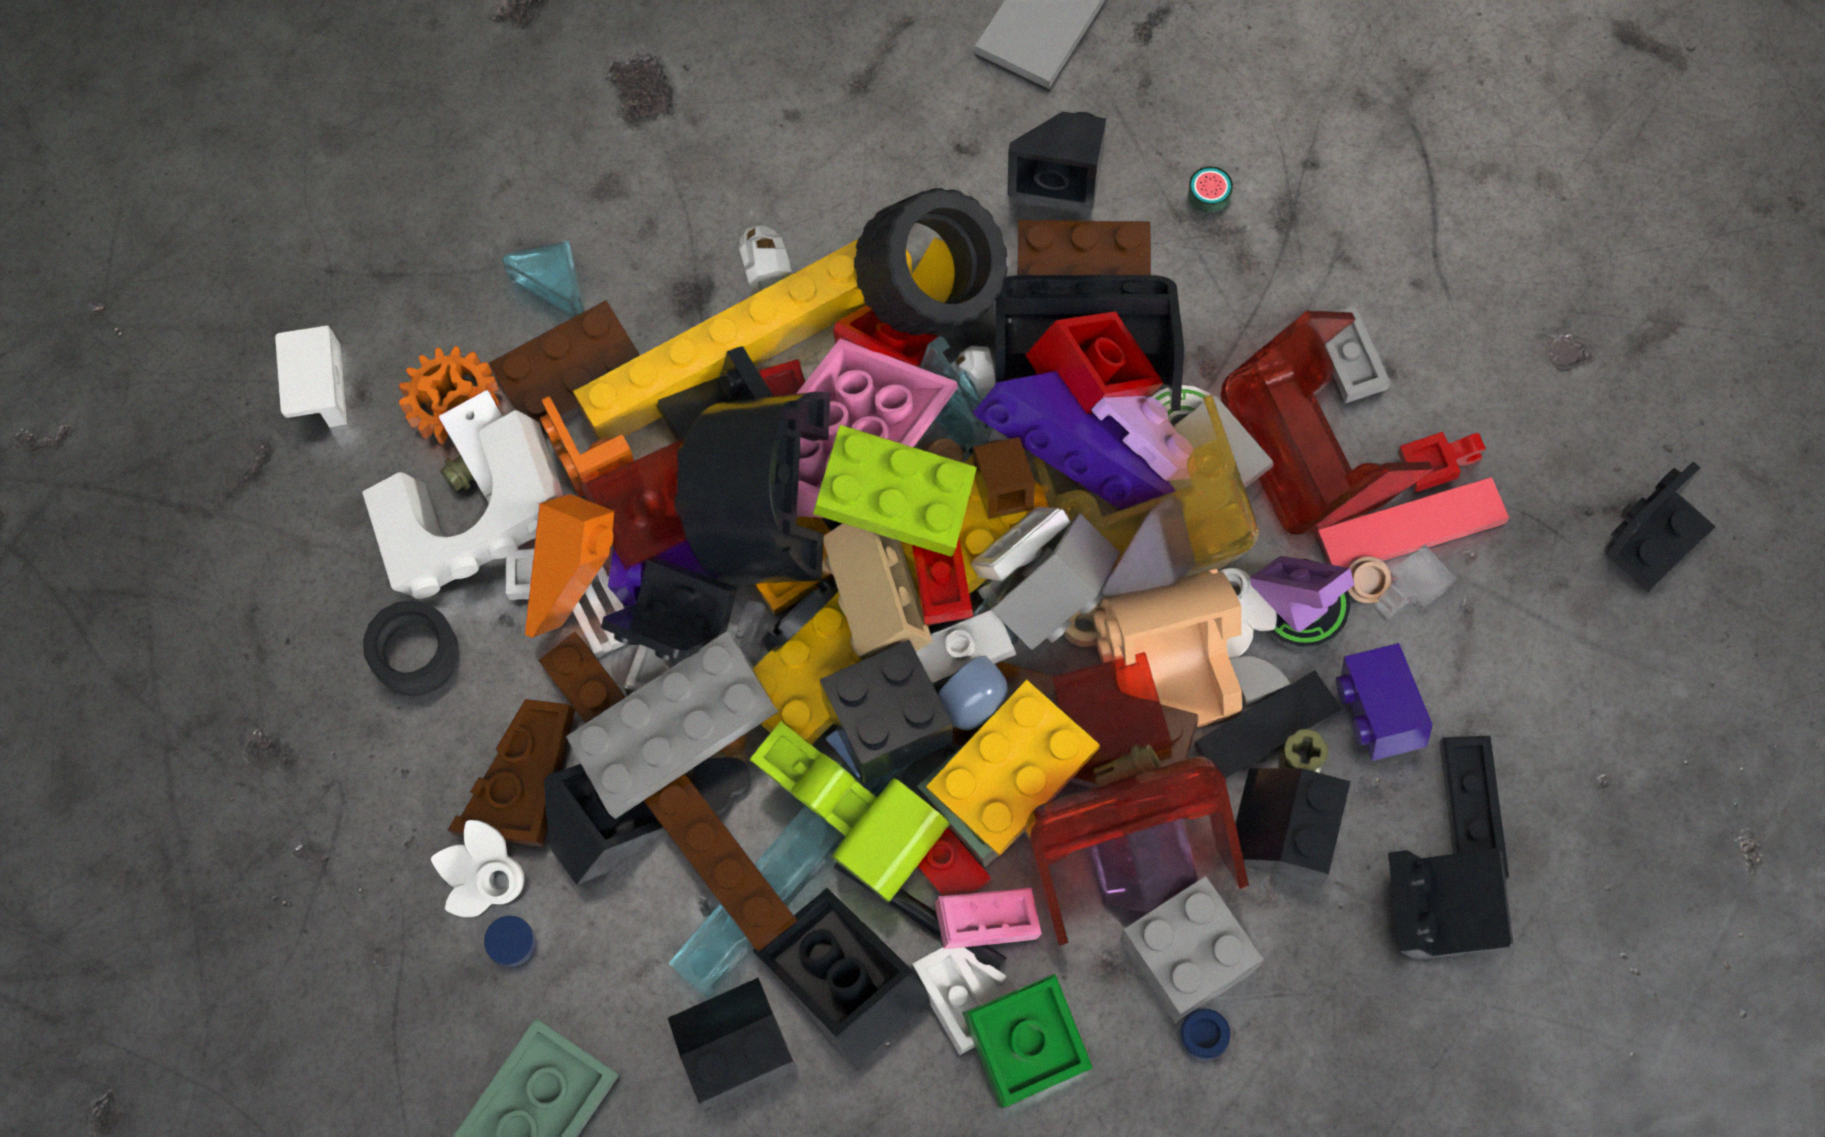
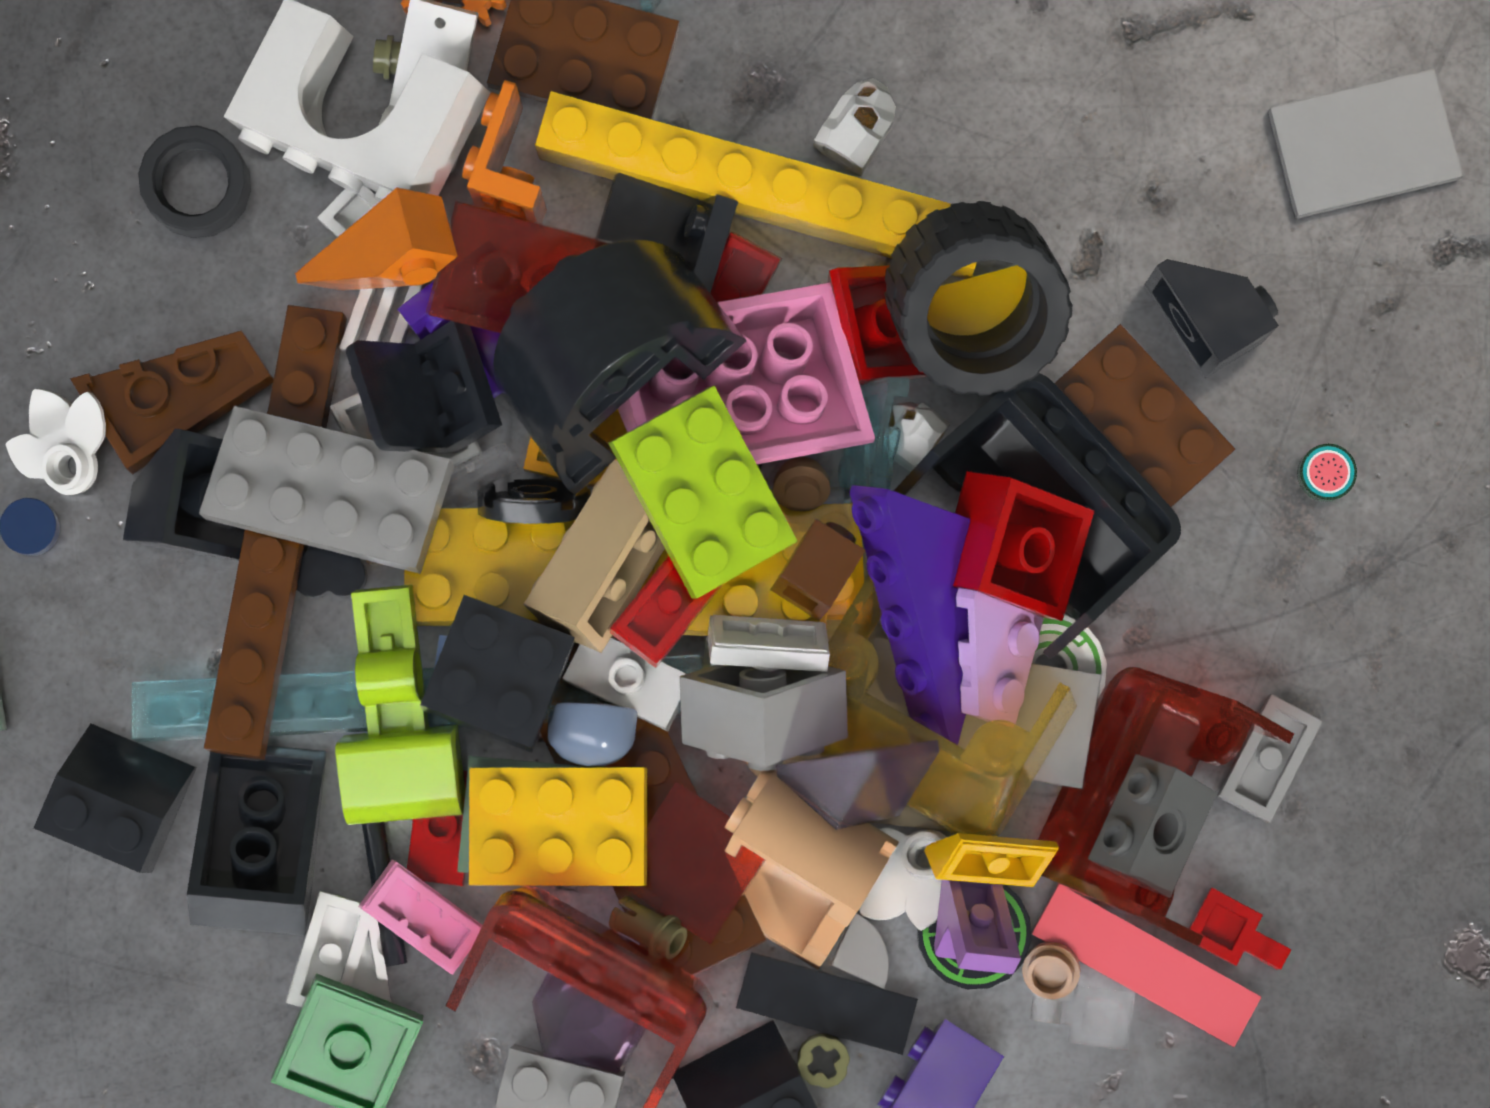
camera: 45 degrees right, 15 degrees up
none -> yellow slope [924,833,1059,887]
none -> dark grey brick [1088,754,1218,898]

